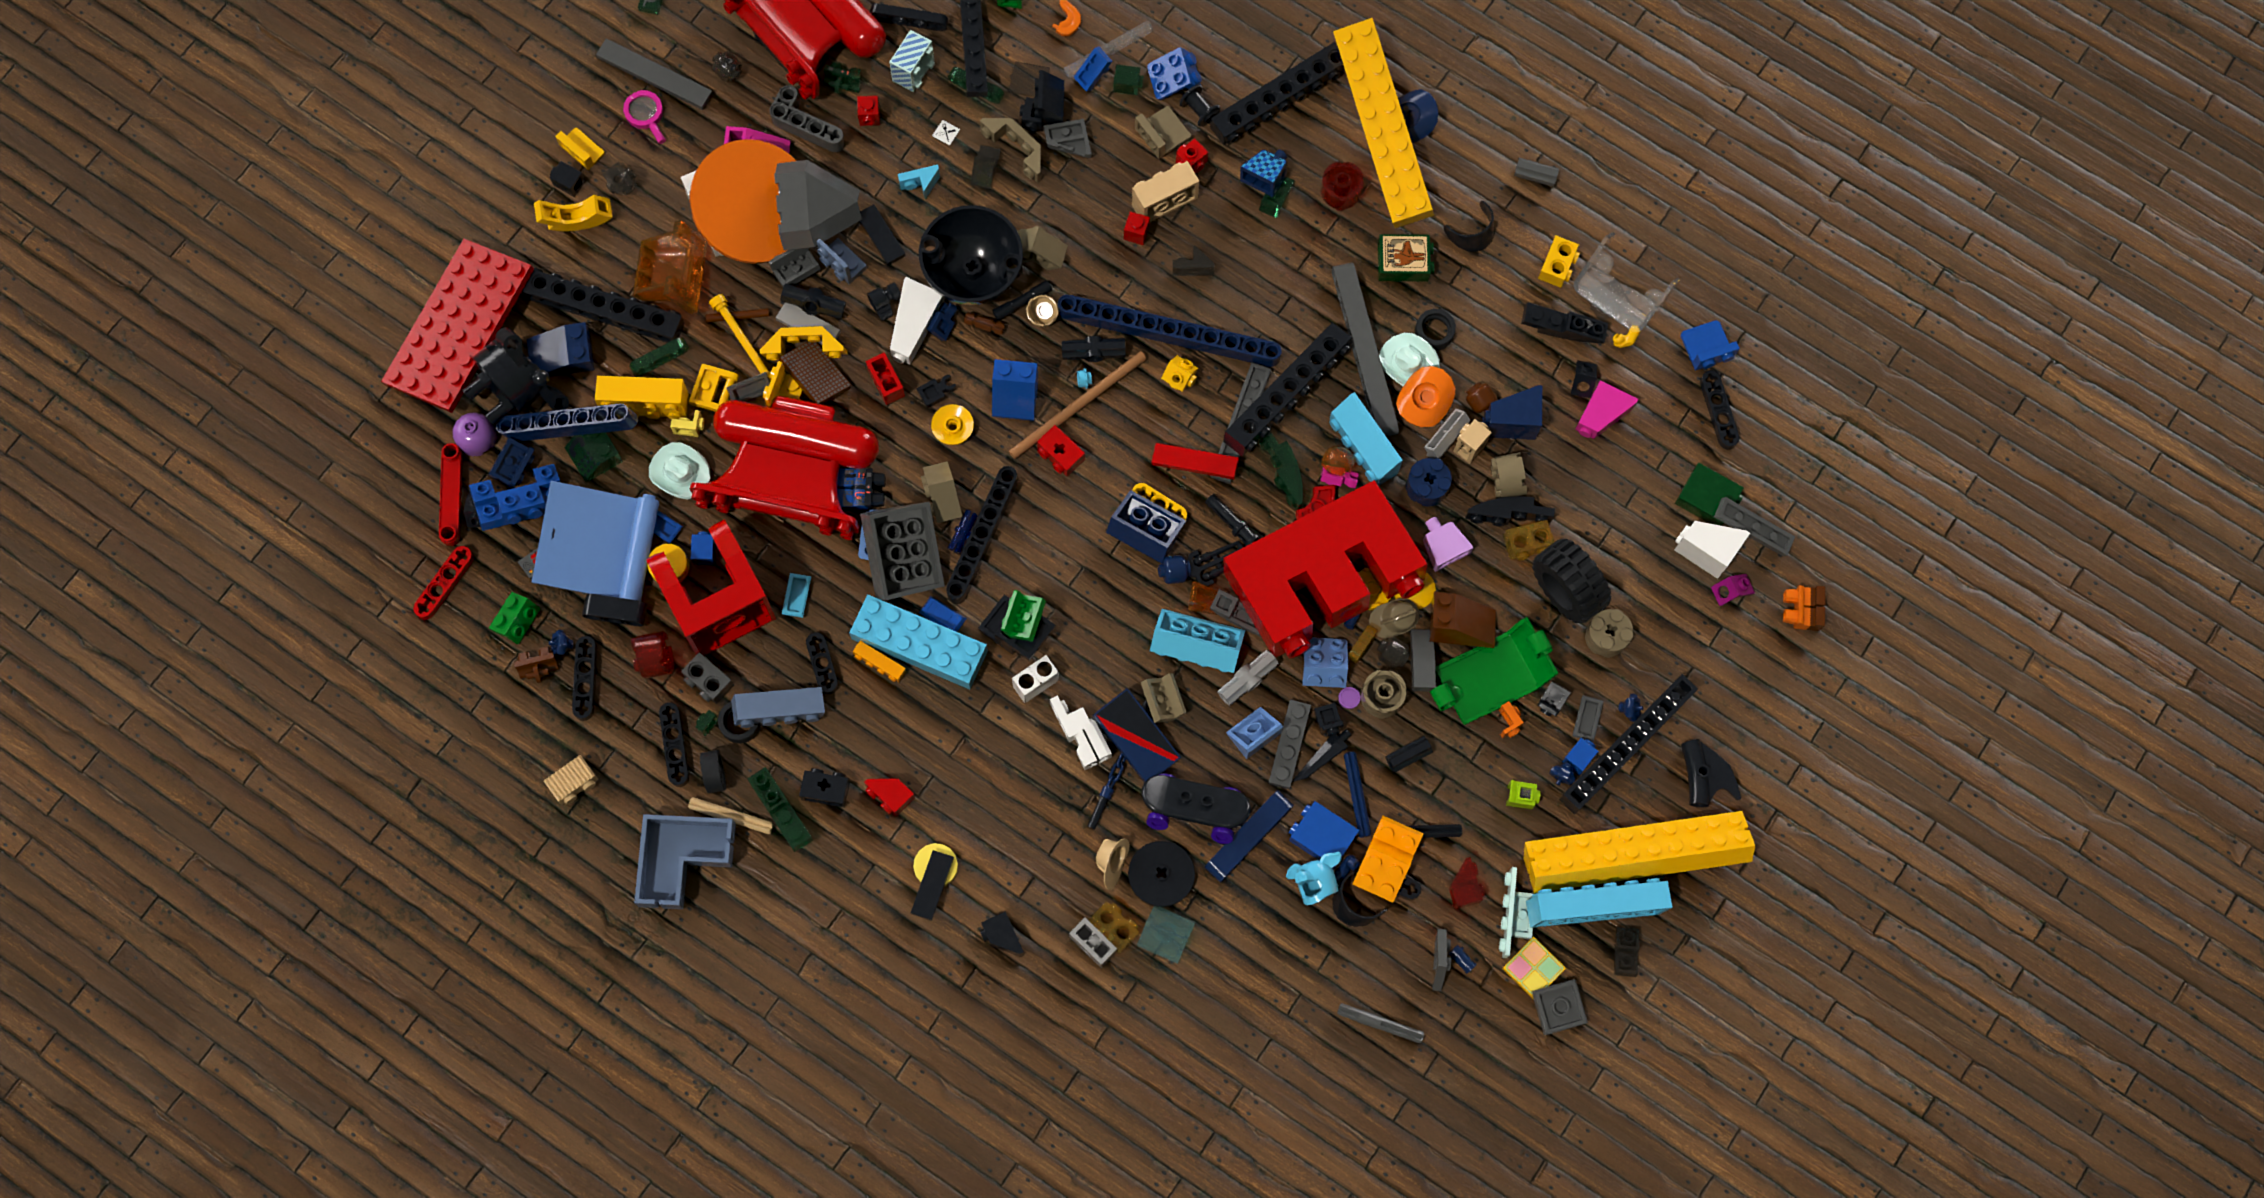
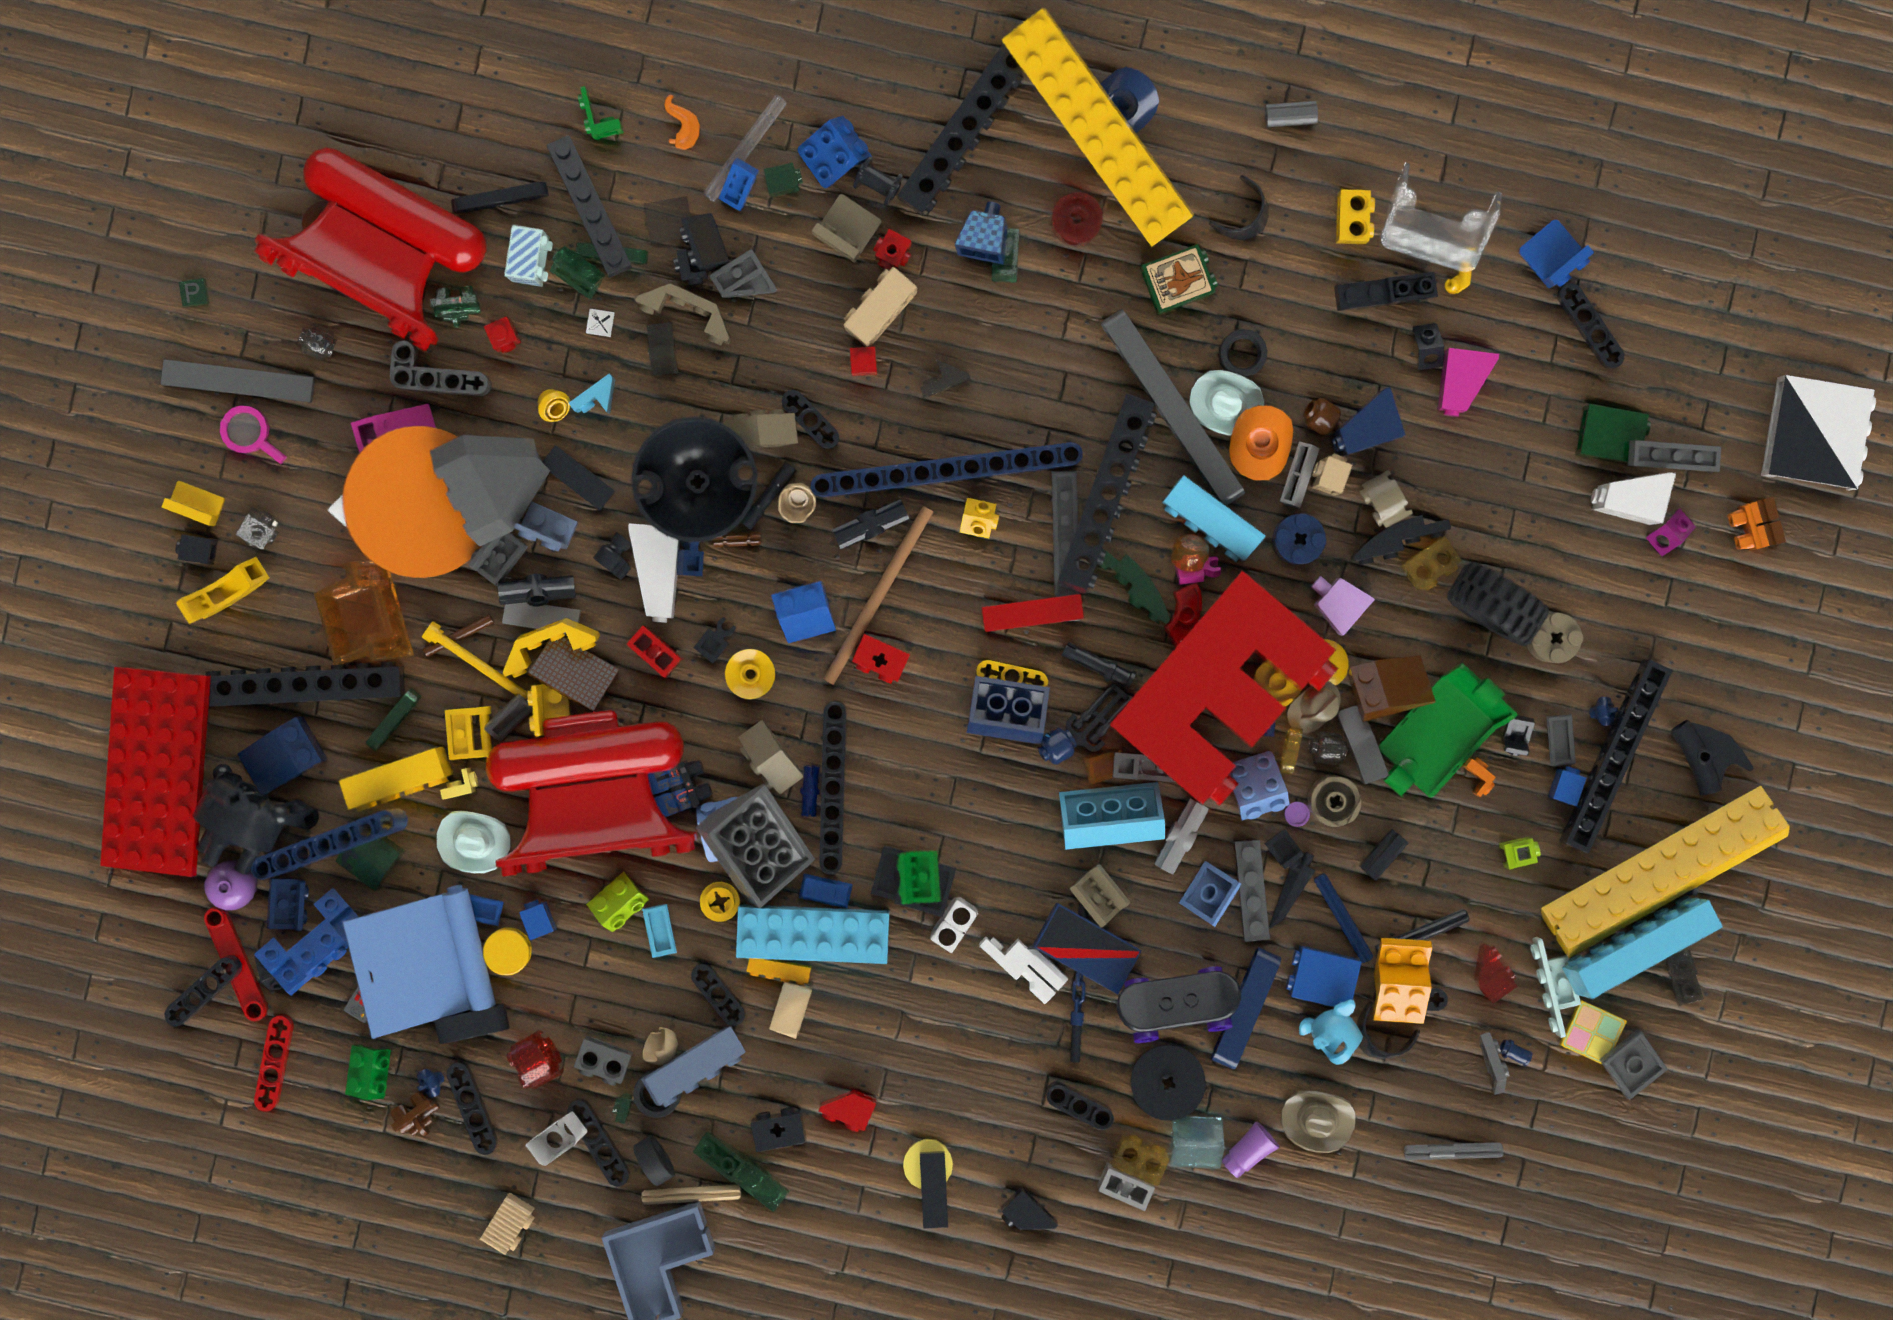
camera: 20 degrees left, 15 degrees up
red brick [646,519,776,656] -> none
medium azure plate [1077,368,1092,389] -> none
tan piece [1096,838,1130,890] -> none
dark blue arm [1334,855,1360,884] -> none
dark blue piece [1549,762,1575,786] -> none
none -> black beam [164,955,242,1027]
none -> white piece [526,1111,588,1165]
none -> yellow cone [538,389,570,422]
none -> clear green bracket [550,245,606,300]
none -> lime bracket [586,871,649,932]
none -> tan hair [643,1027,678,1065]
none -> yellow gear [700,881,740,922]
none -> tan piece [769,982,813,1039]
none -> black beam [781,390,839,449]
none -> black beam [1046,1081,1114,1130]
none -> medium lavender plant [1222,1121,1280,1178]
none -> dark tan hat [1281,1090,1356,1153]
none -> panel [1761,375,1876,490]

